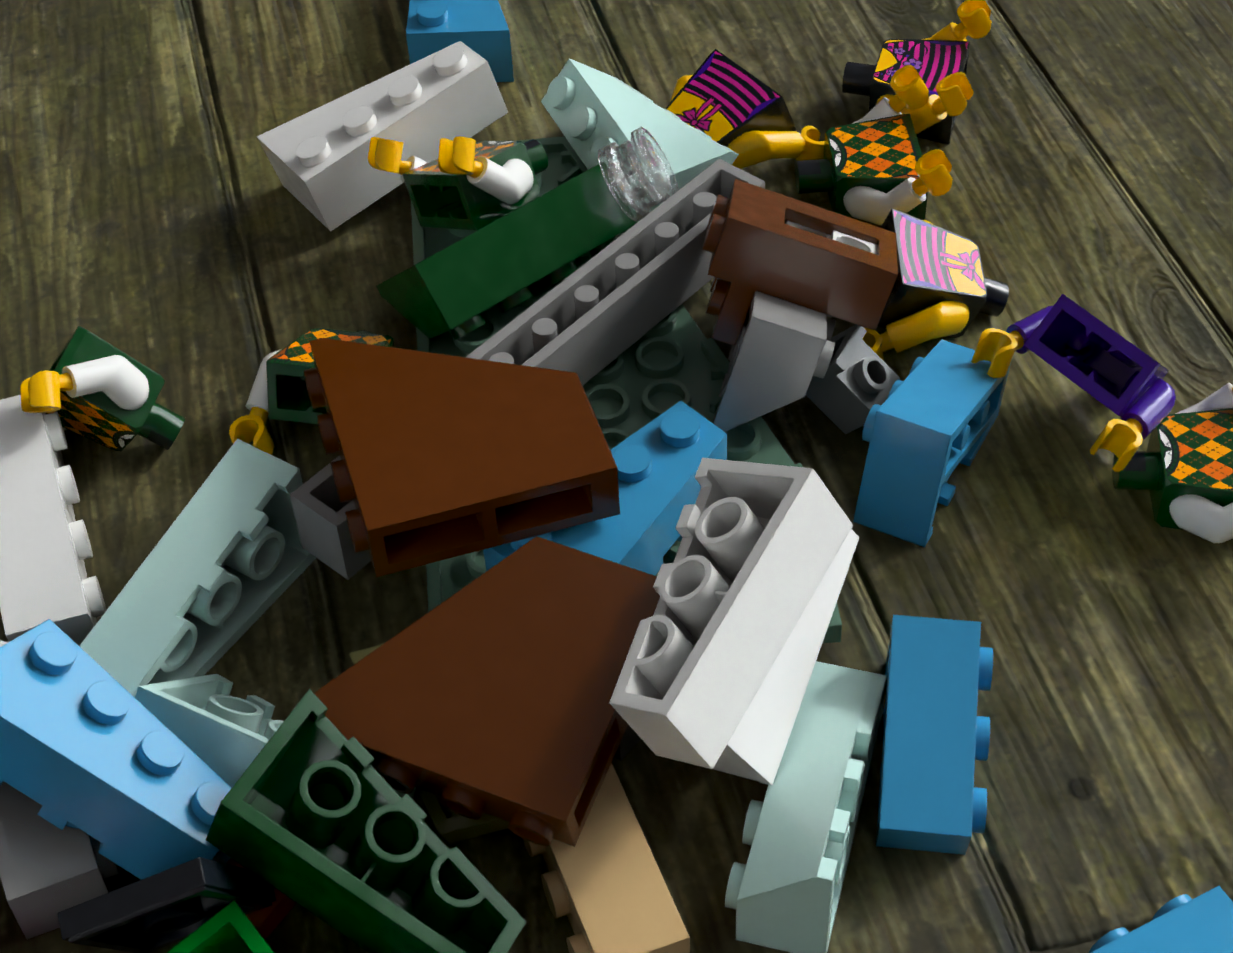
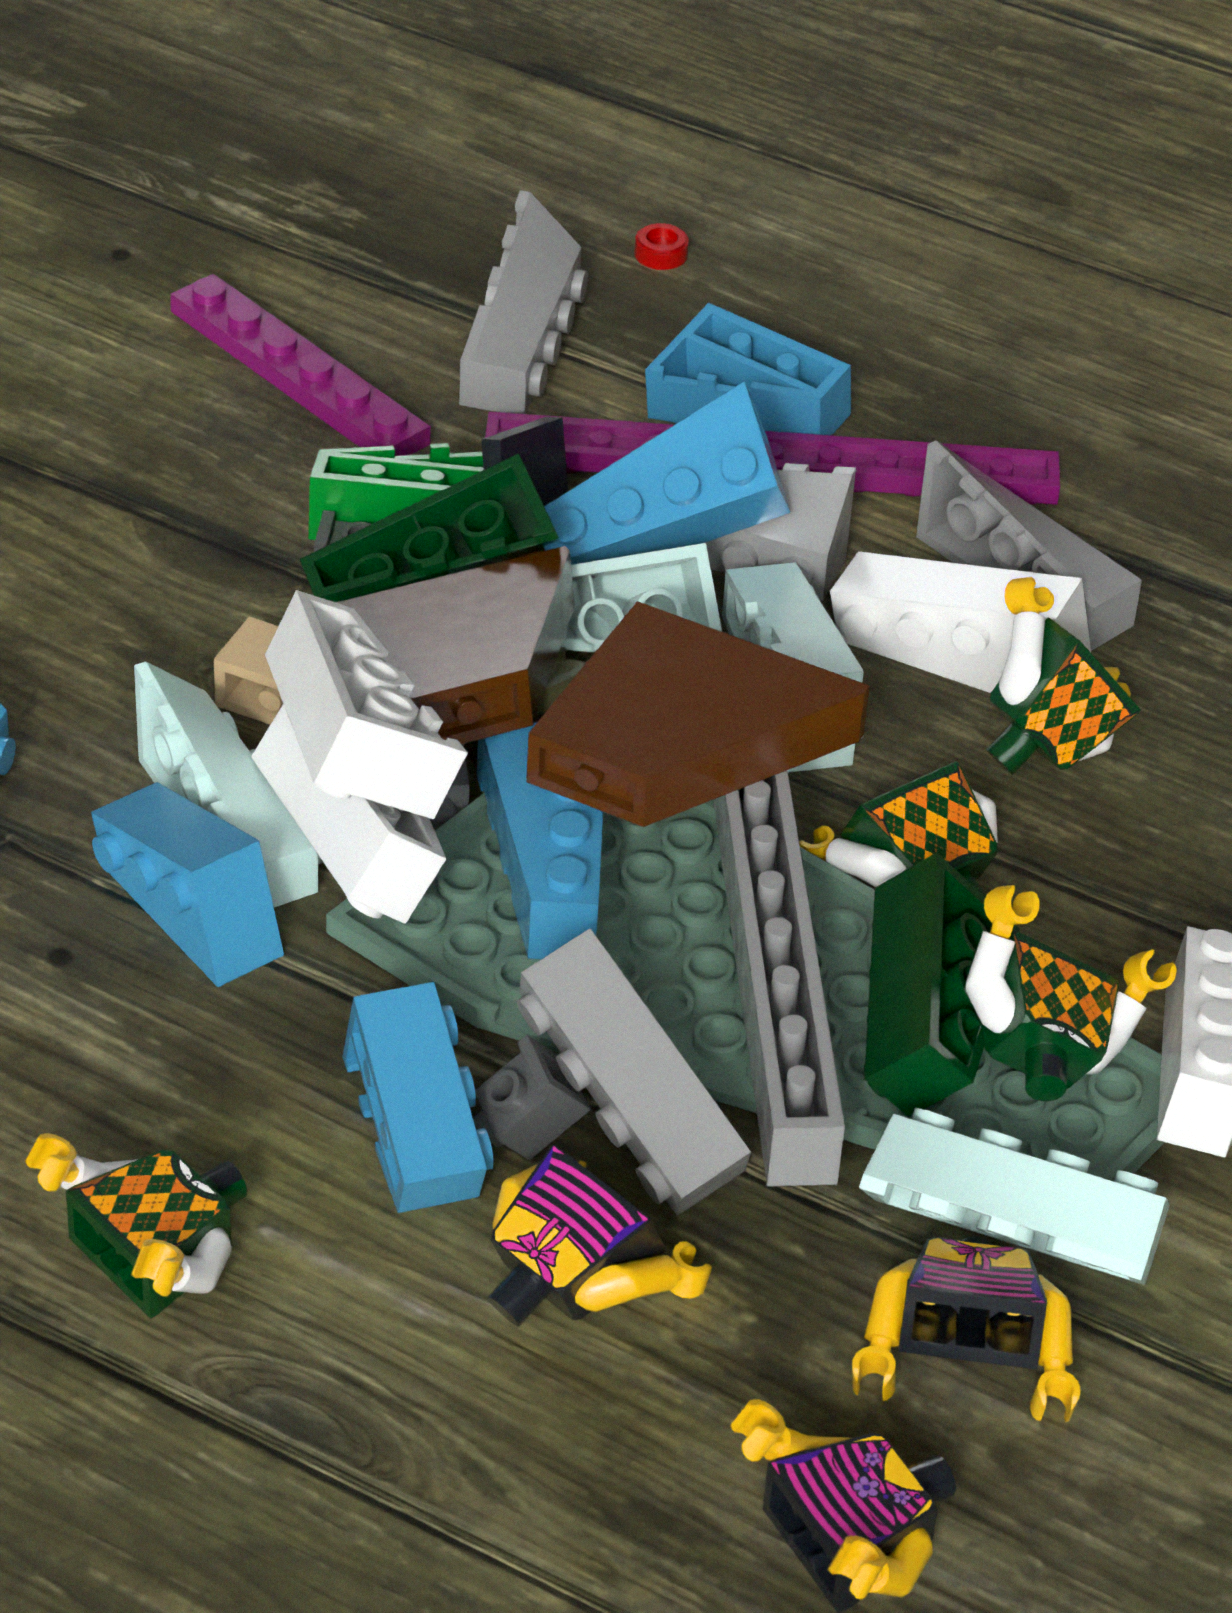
camera: 130 degrees right, 5 degrees down
clear wheel [598,126,679,222] -> none
reddish brown brick [702,179,898,346] -> none
torso [795,65,953,226] -> none
dark purple torso [971,294,1176,472] -> none

